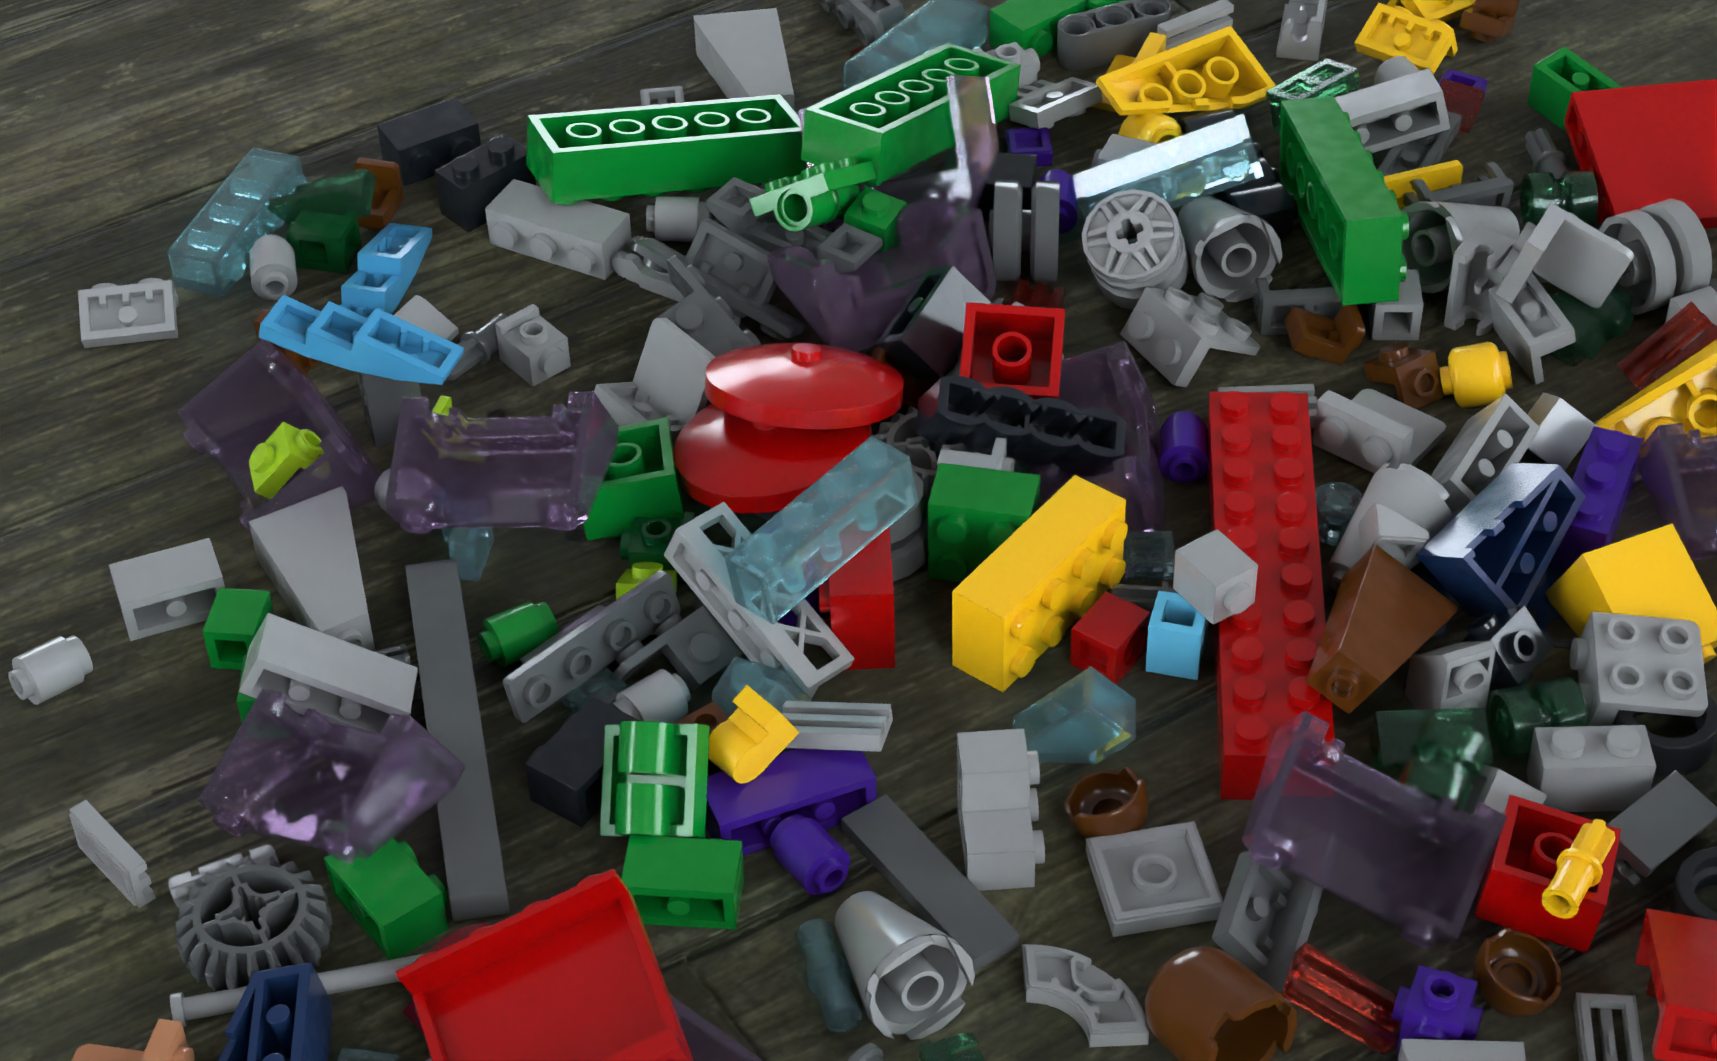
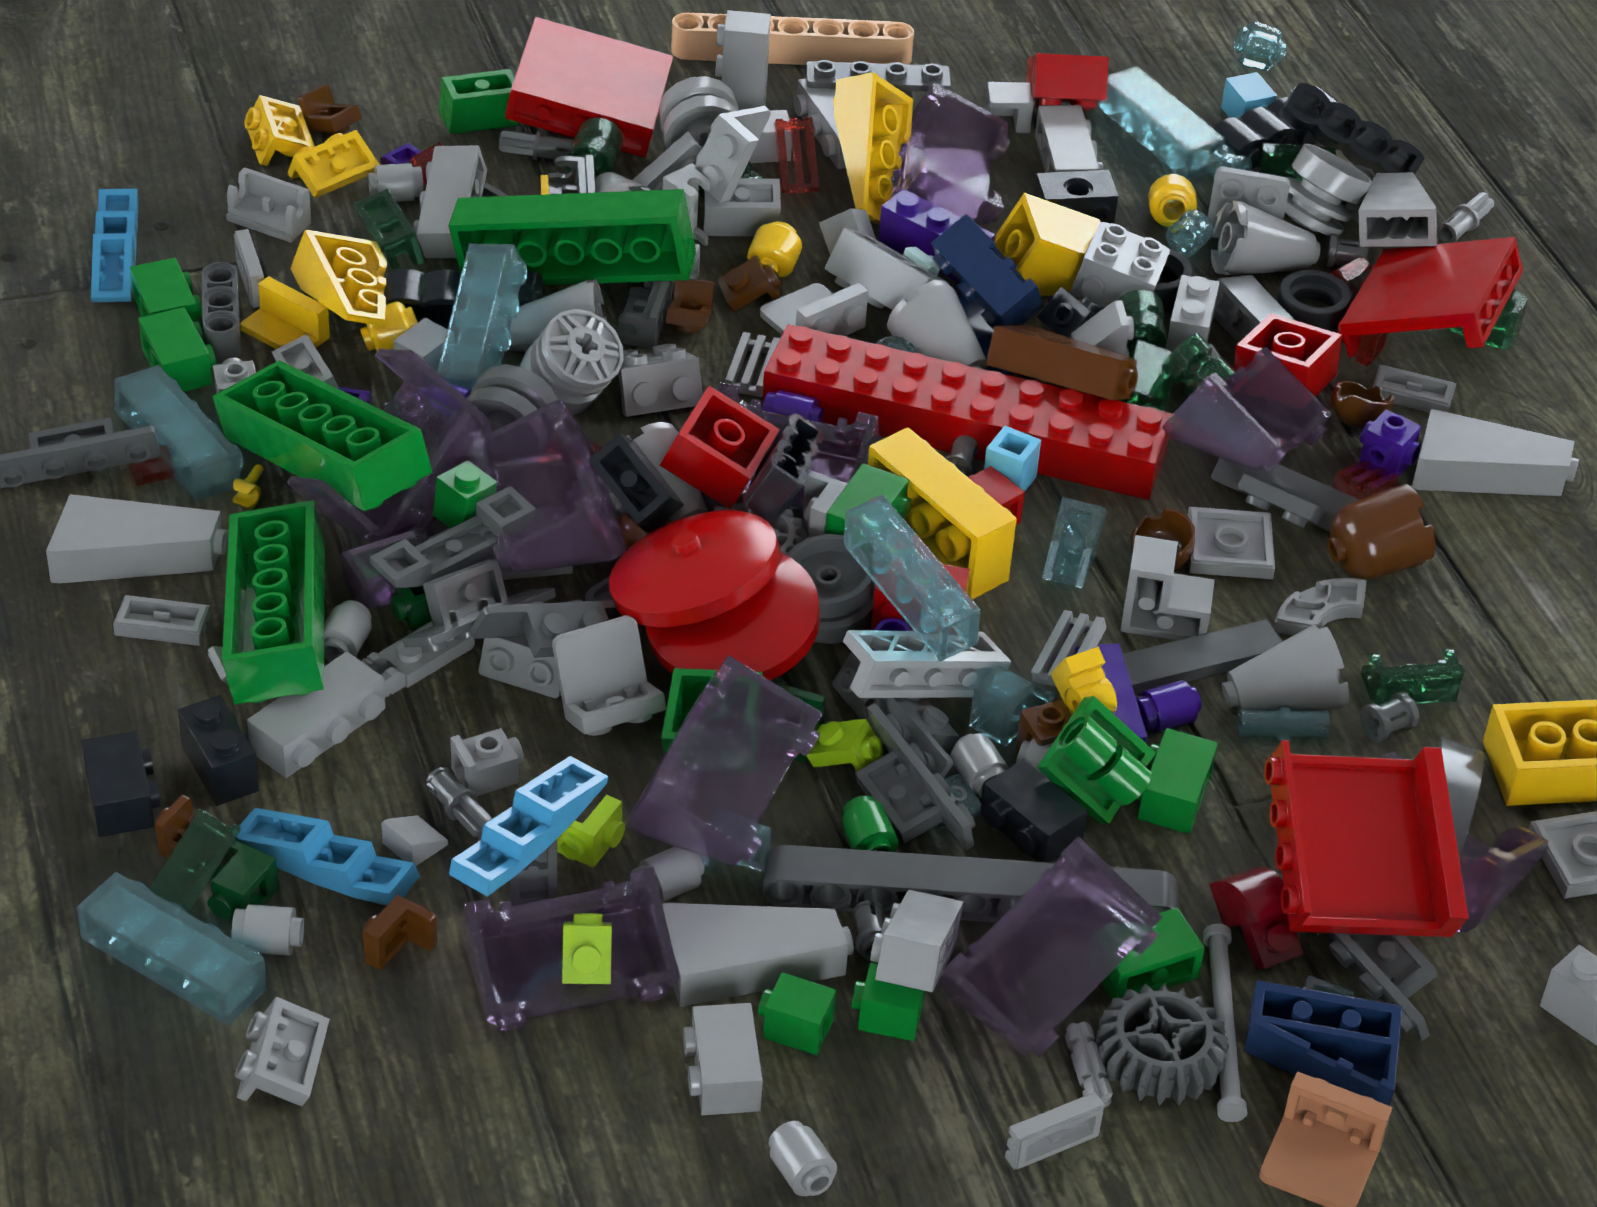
camera: 80 degrees left, 0 degrees up
green plate [749,157,877,231] -> none
light grey brick [1173,529,1258,625] -> none
light grey slope [1359,503,1430,562] -> none
yellow axle [1541,819,1616,919] -> none

